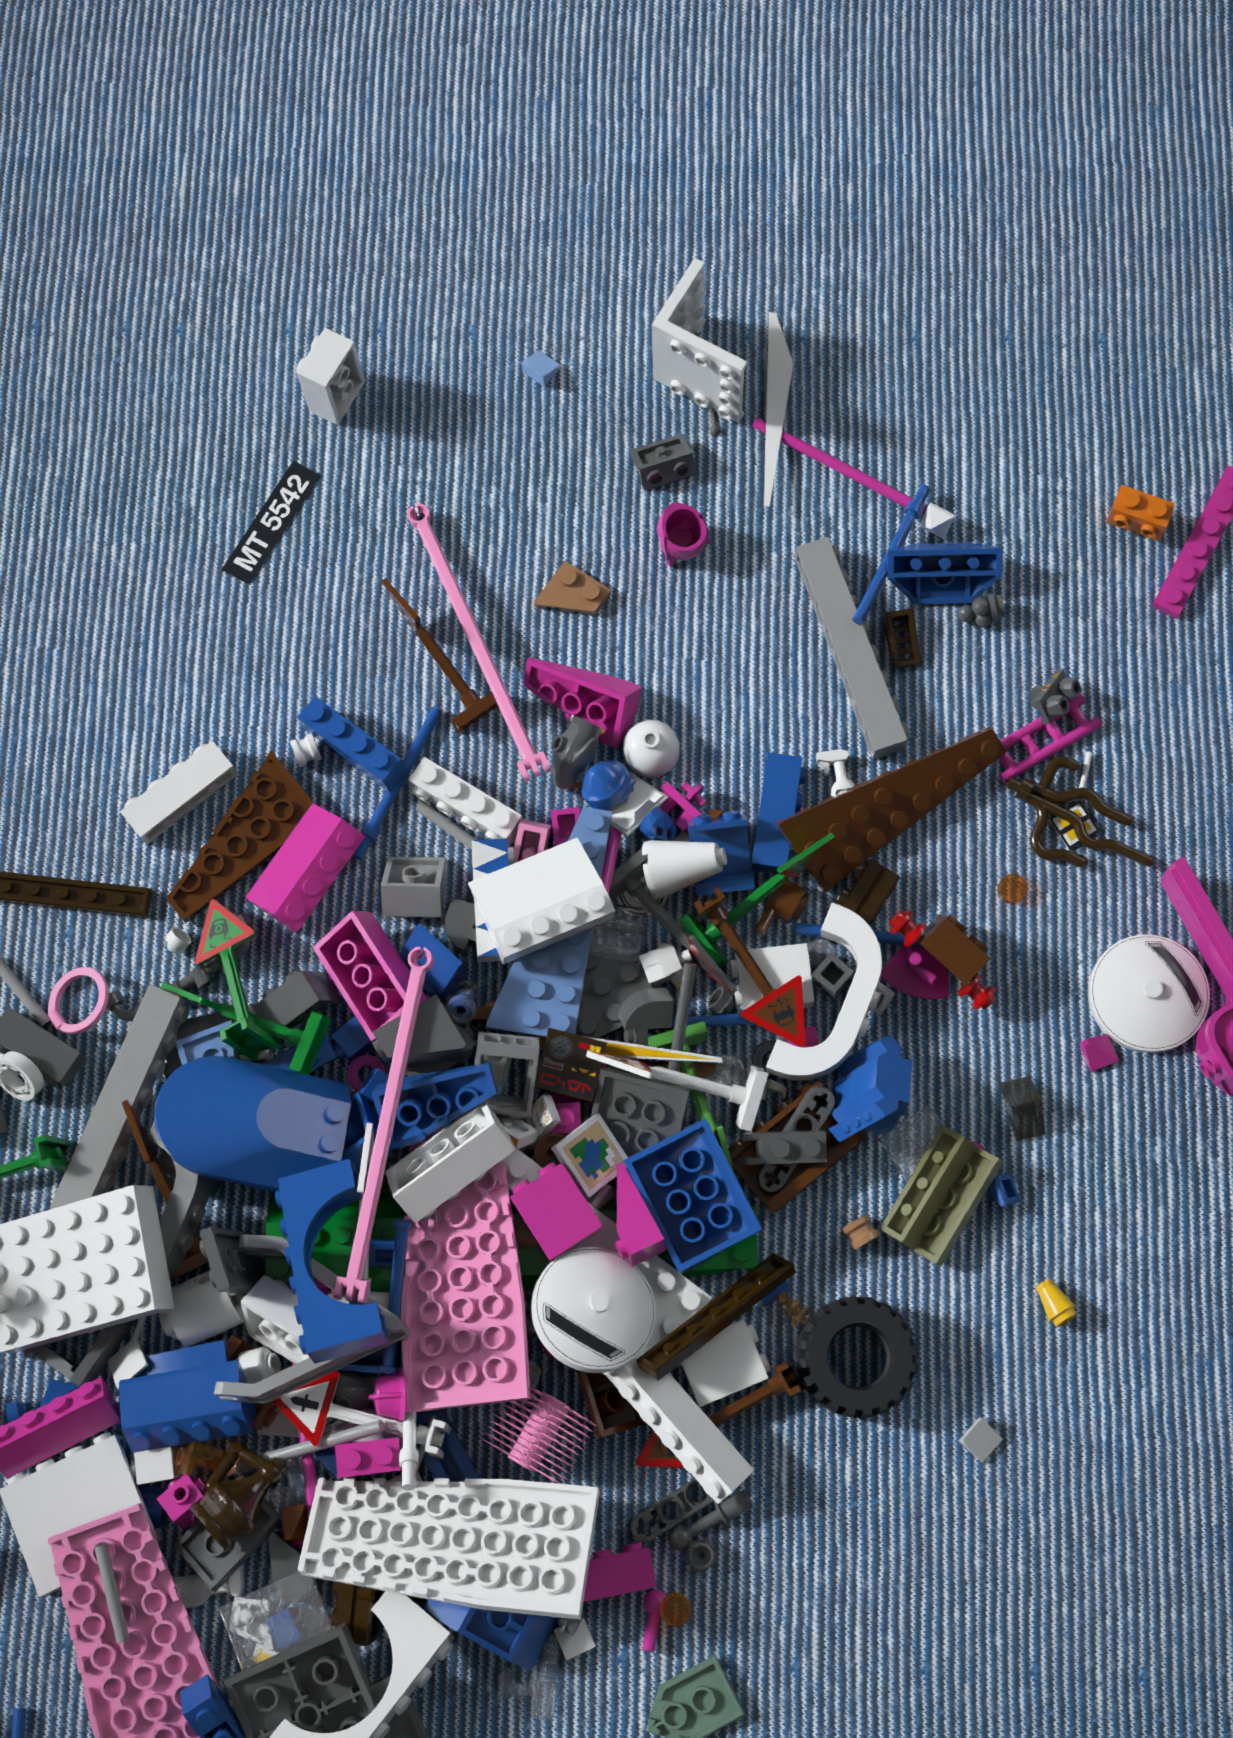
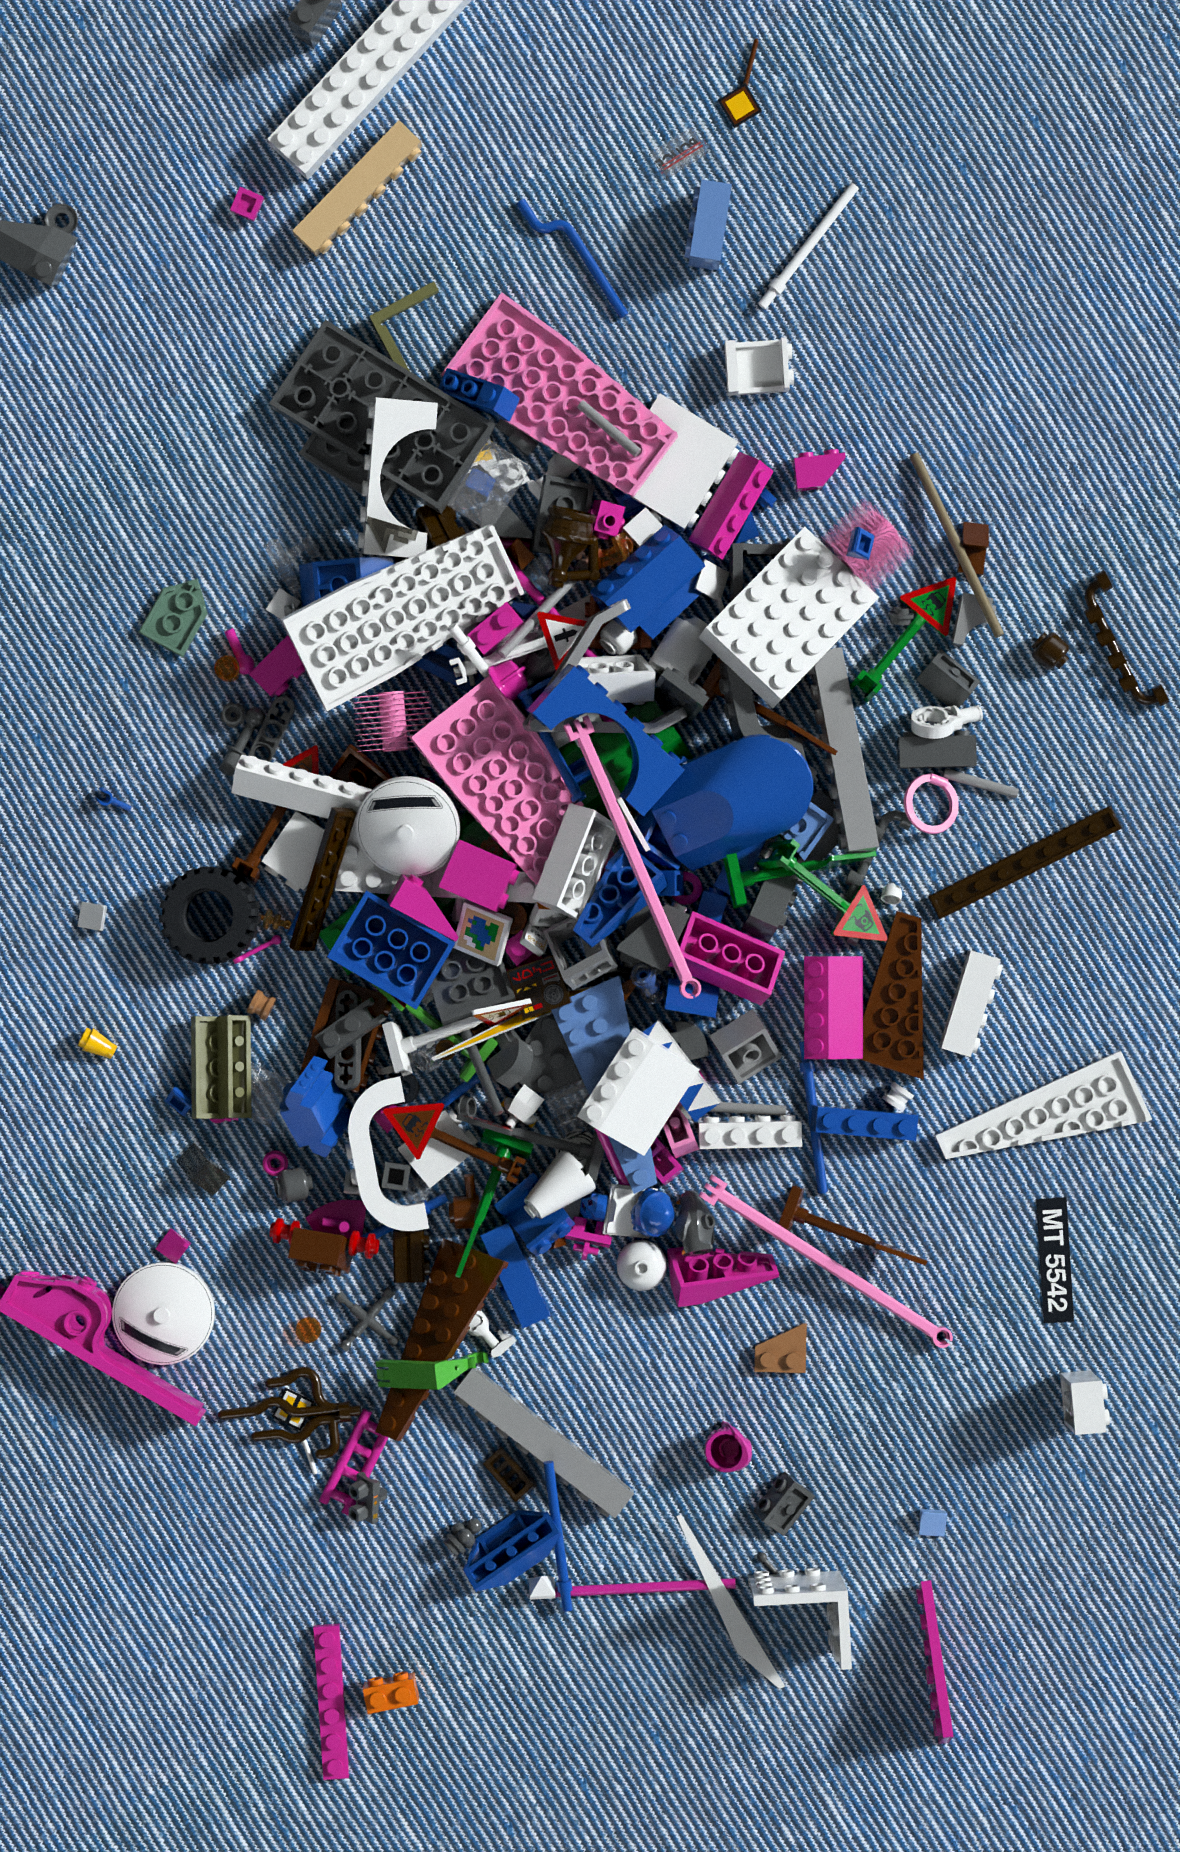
camera: 140 degrees right, 15 degrees up
none -> blue hand [95,787,131,812]
none -> dark pink hinge [232,935,282,964]
none -> dark pink plate [263,1150,288,1176]
none -> dark grey head [274,1167,313,1203]
none -> dark grey piece [335,1287,400,1352]
none -> clear smoke slope [365,516,418,554]
none -> bright green hinge [375,1352,489,1390]
none -> dark grey bar [496,419,538,457]
none -> dark pink wing [916,1580,954,1744]
none -> white wing [934,1051,1152,1159]

